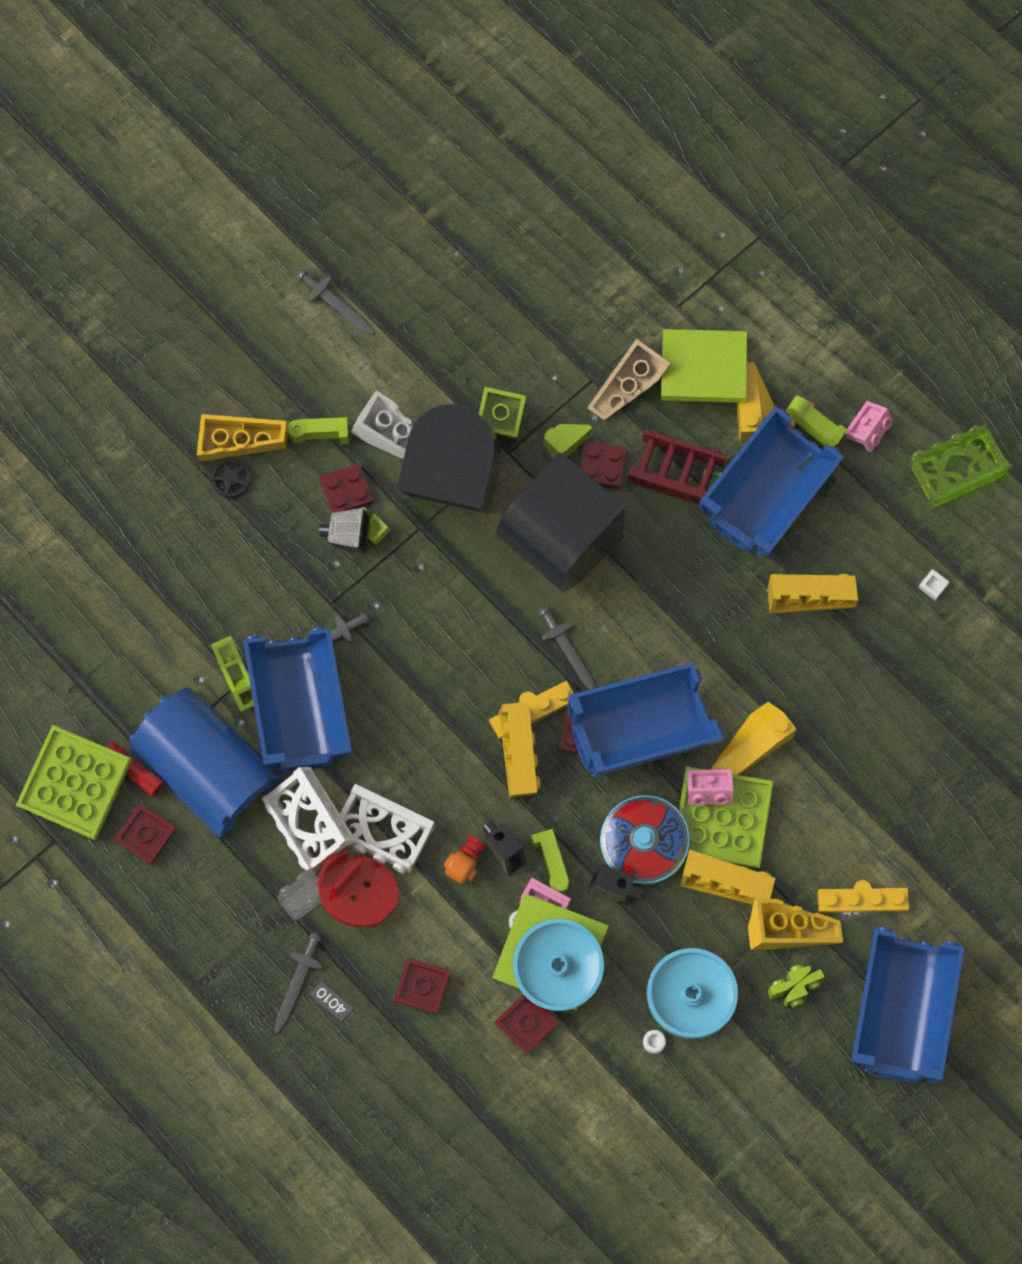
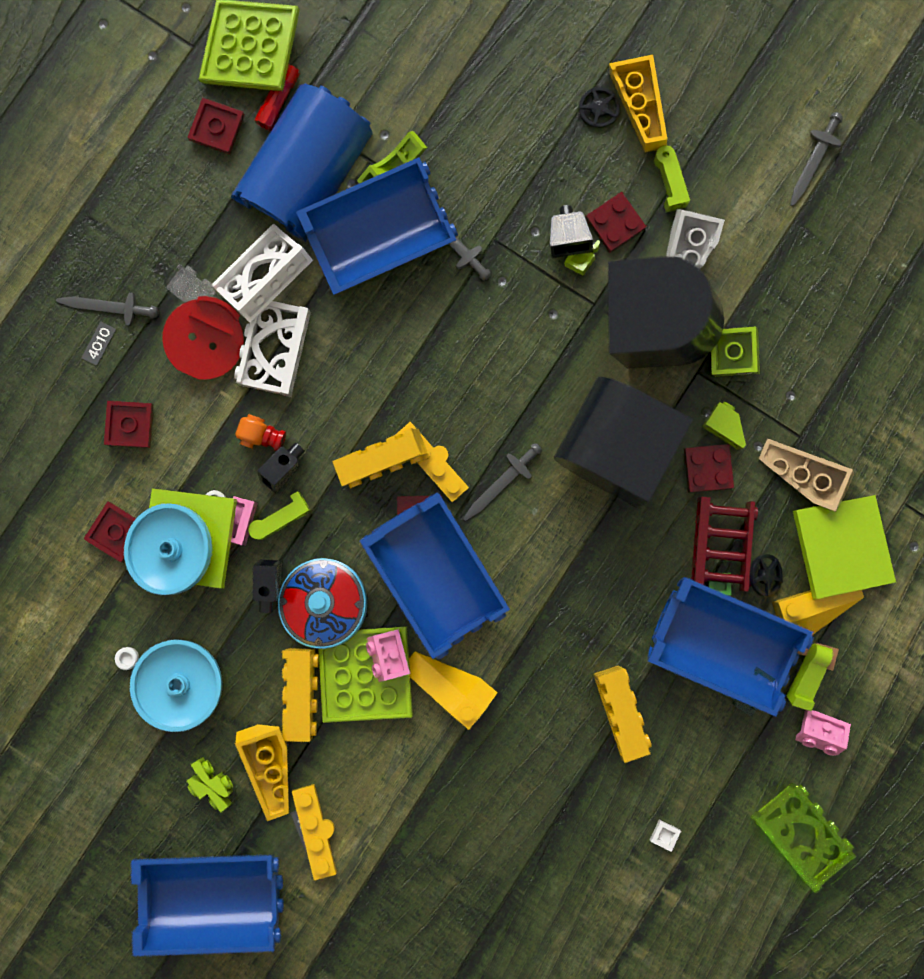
camera: 75 degrees right, 15 degrees up
none -> black wheel [750,554,783,596]

